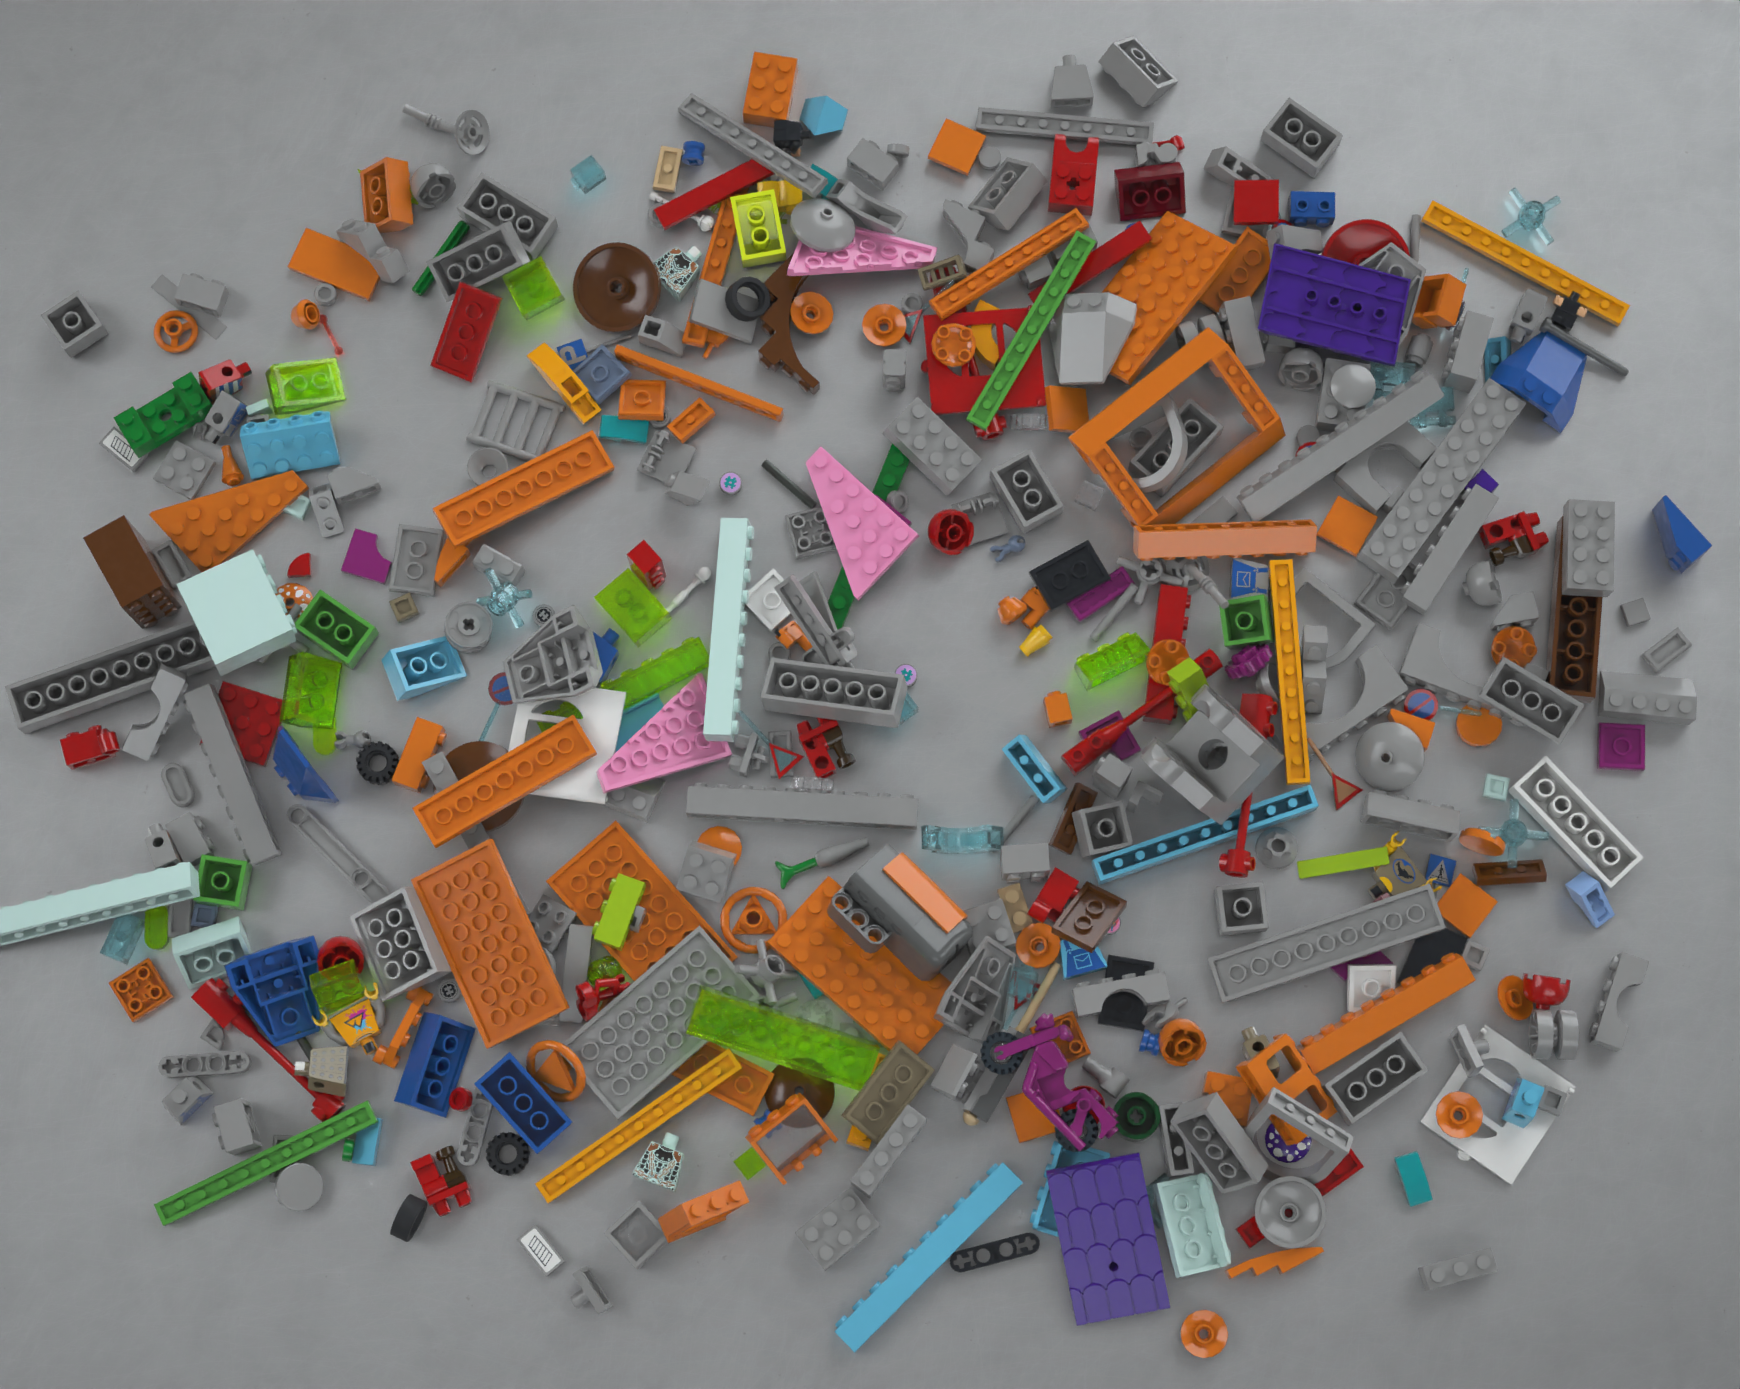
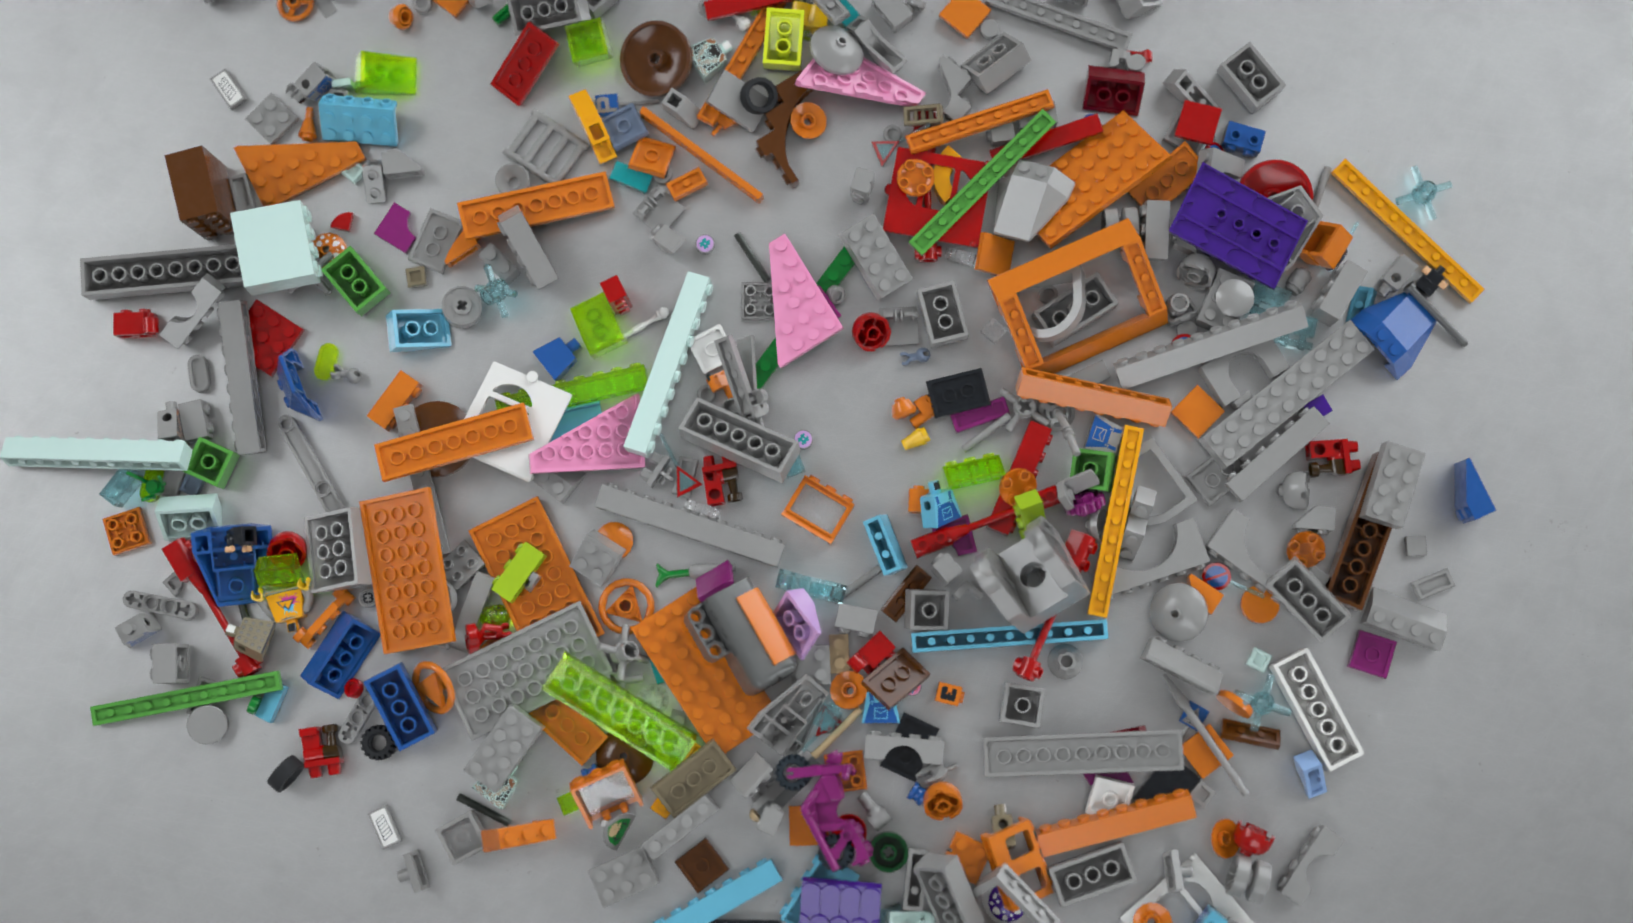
camera: 20 degrees right, 5 degrees up
green piece [113,372,212,458] -> none
torso [198,359,252,406] -> none
clear neon green slope [279,652,342,729] -> none
clear red hinge [319,314,343,355] -> none
black tyre [356,741,399,785] -> none
clear light blue piece [479,672,513,741] -> none
light grey wedge [503,605,603,704] -> none
light grey tile [532,604,555,627] -> none
light orange plate [535,1048,743,1203] -> none
orange dish [862,304,907,347] -> none
red brick [1048,134,1099,216] -> none
lime sticker [1297,846,1390,879] -> none
medium nougat piece [1307,738,1363,810] -> none
dark tan torso [1368,831,1442,900] -> none
none -> green plant [126,471,167,502]
none -> black piece [224,526,257,553]
none -> pearl dark grey bar [456,793,512,827]
none -> light grey brick [464,704,546,793]
none -> light grey brick [497,205,558,289]
none -> shield [600,813,636,851]
none -> reddish brown tile [675,838,729,893]
none -> magenta tile [696,560,734,603]
none -> light grey brick [756,802,785,836]
none -> lavender slope [773,588,821,660]
none -> window [781,475,855,545]
none -> medium azure torso [920,480,962,528]
none -> orange brick [934,682,965,706]
none -> light grey bracket [1056,469,1100,511]
none -> light grey piece [1162,674,1250,797]
none -> light grey piece [1165,293,1198,326]

